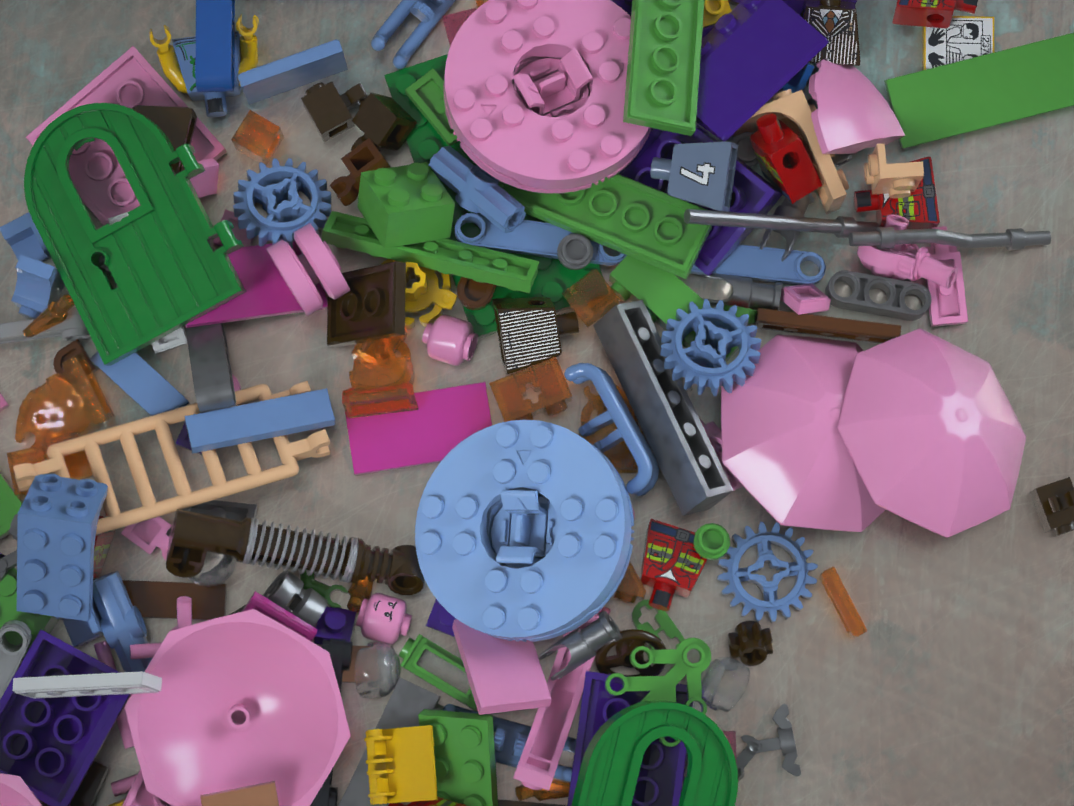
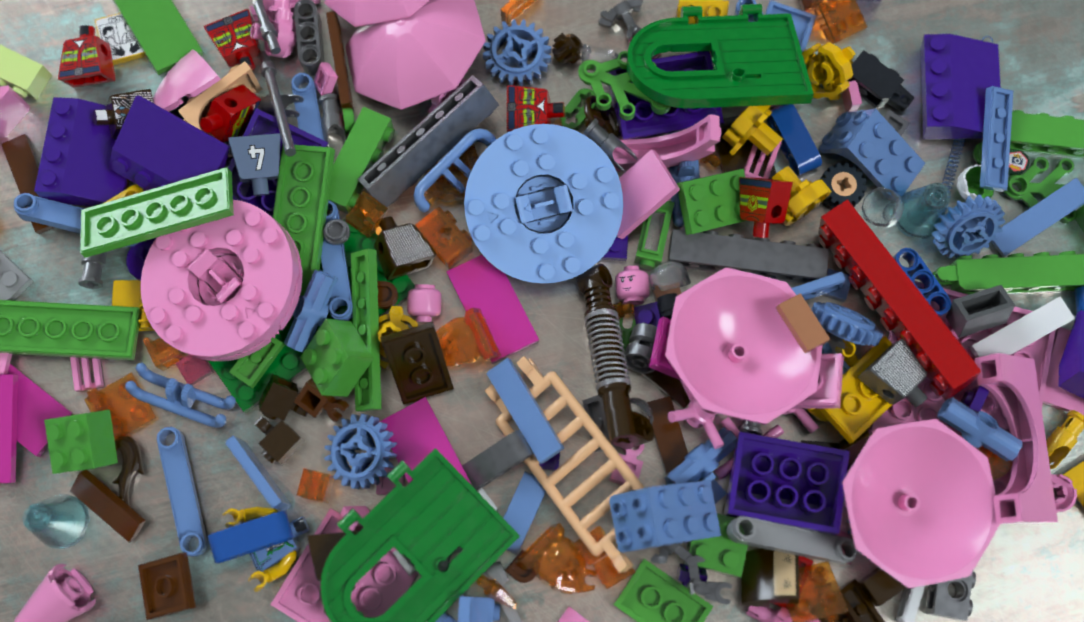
camera: 110 degrees left, 5 degrees down
white tile [12,671,162,699] -> none
bright pink wheel [266,223,350,316] -> none
yellow hinge [364,725,438,805] -> none
medium blue gear [660,299,761,396] -> none
bright green plate [693,523,730,560] -> none
light nougat bracket [864,143,924,198] -> none

